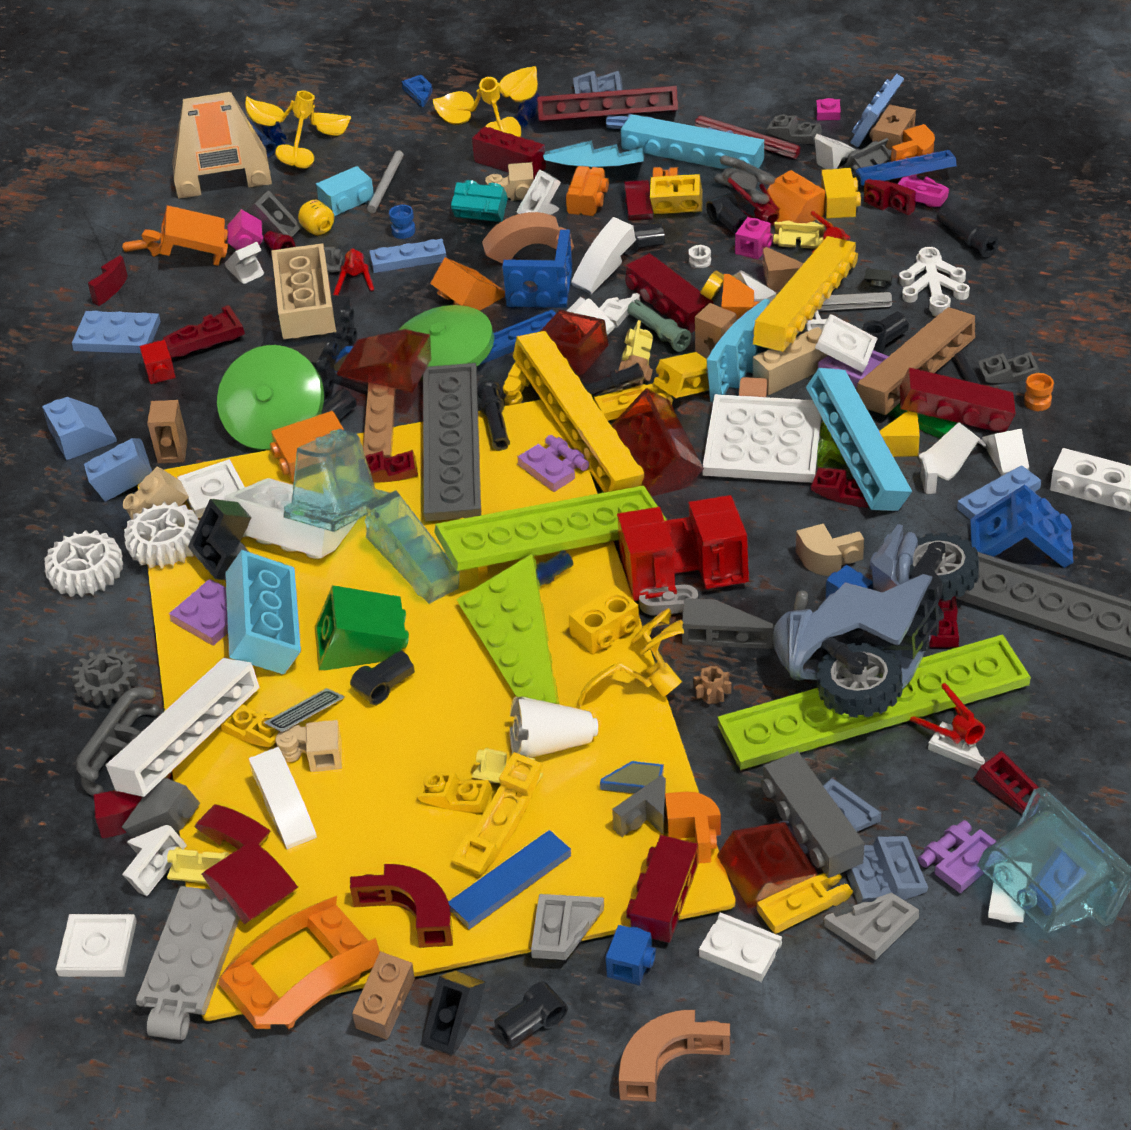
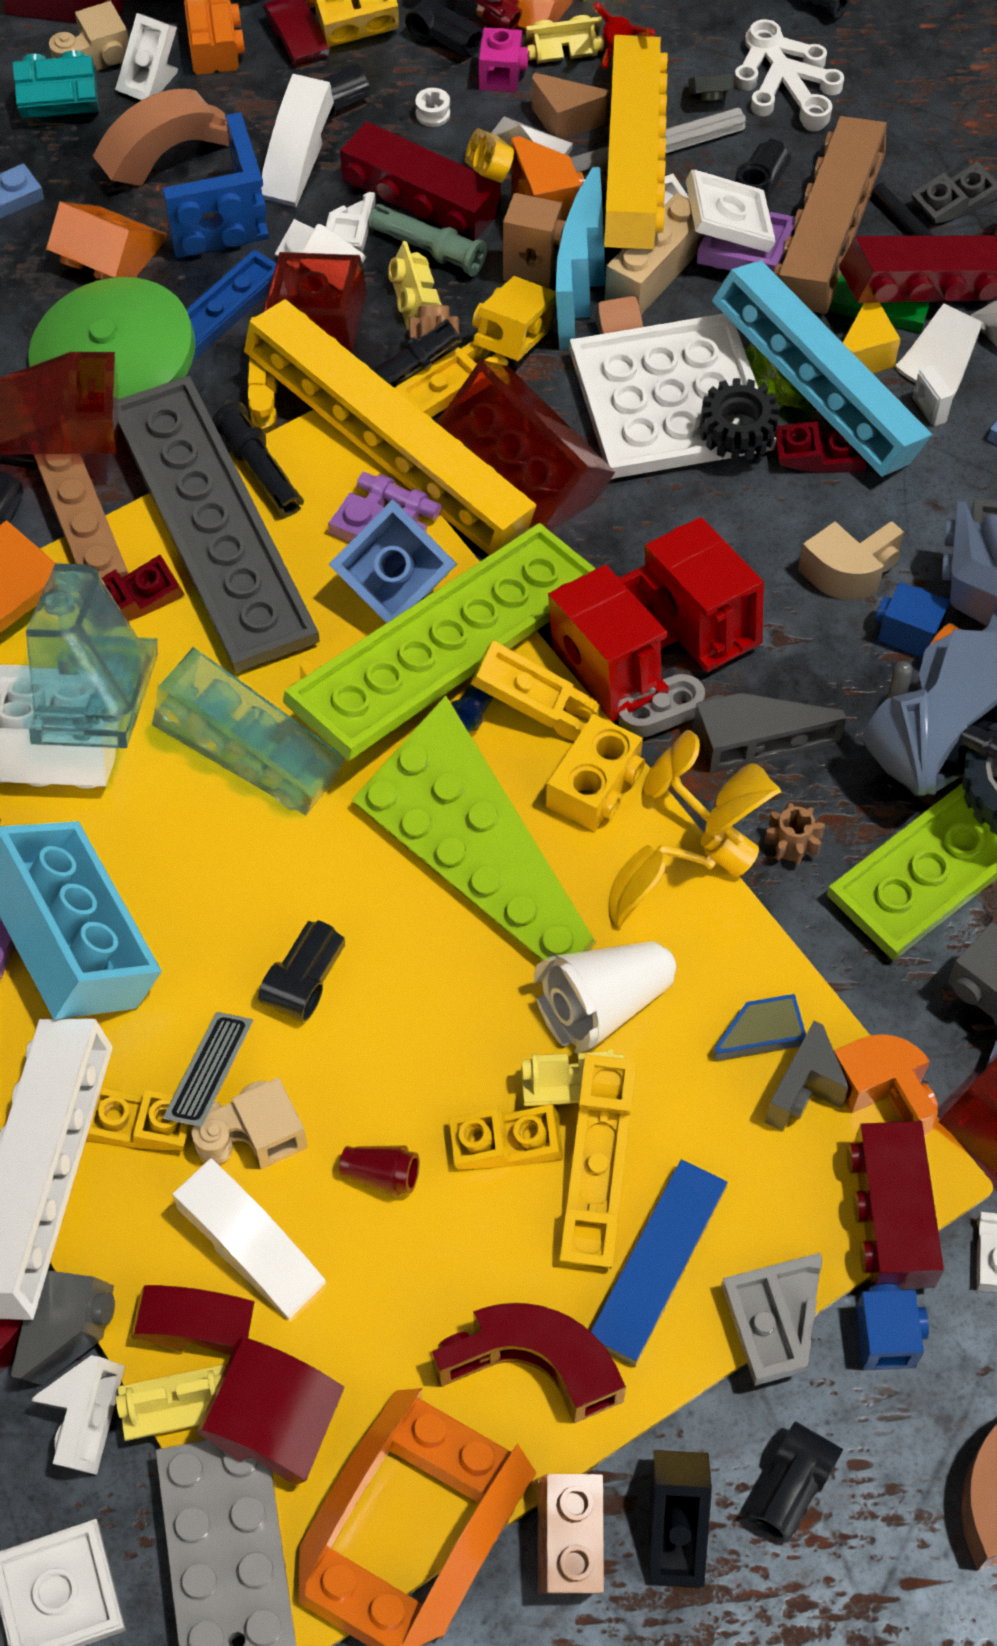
camera: 25 degrees left, 15 degrees up
green slope [315,585,409,670] -> none
none -> medium blue slope [329,499,458,623]
none -> dark red cone [339,1145,420,1197]
none -> yellow hinge [470,640,600,742]
none -> black tyre [699,378,780,461]

